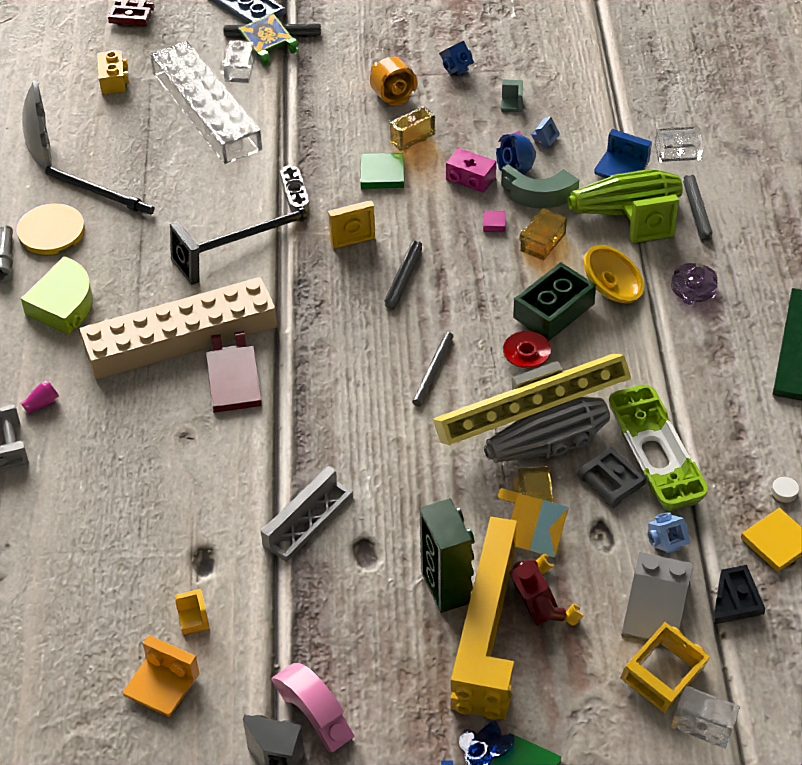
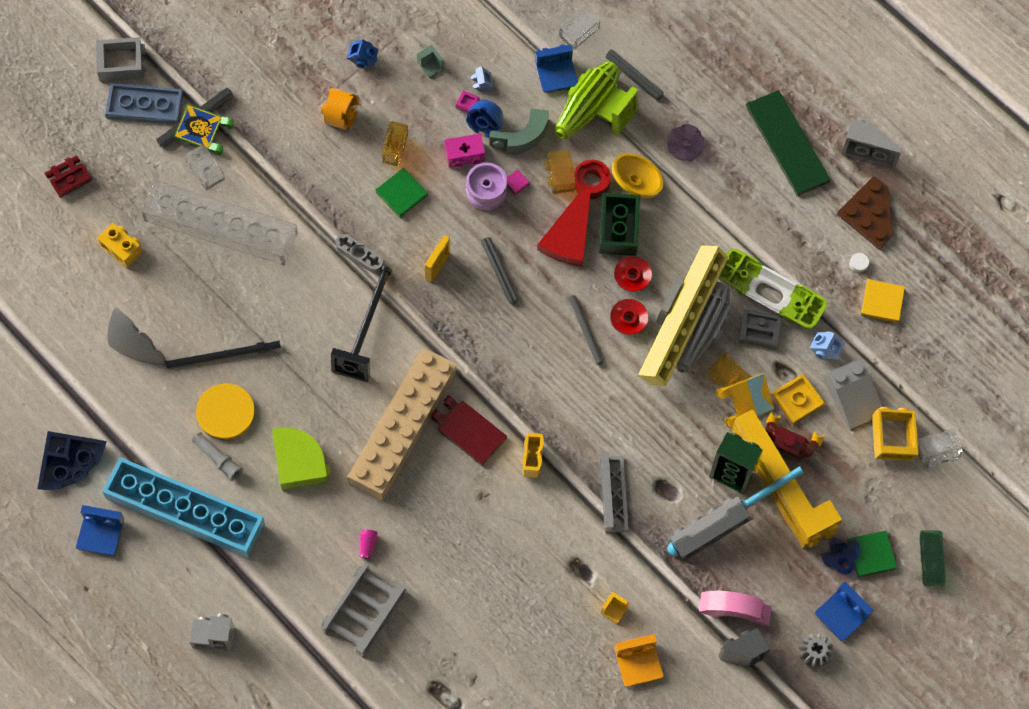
camera: 45 degrees left, 20 degrees up
black wing [713,565,766,624] -> none
none -> lavender wheel [466,163,507,211]
none -> yellow brick [522,433,544,478]
none -> red piece [537,159,611,267]
none -> red dish [610,299,648,335]
none -> piece [667,466,804,560]
none -> yellow tile [771,373,825,425]

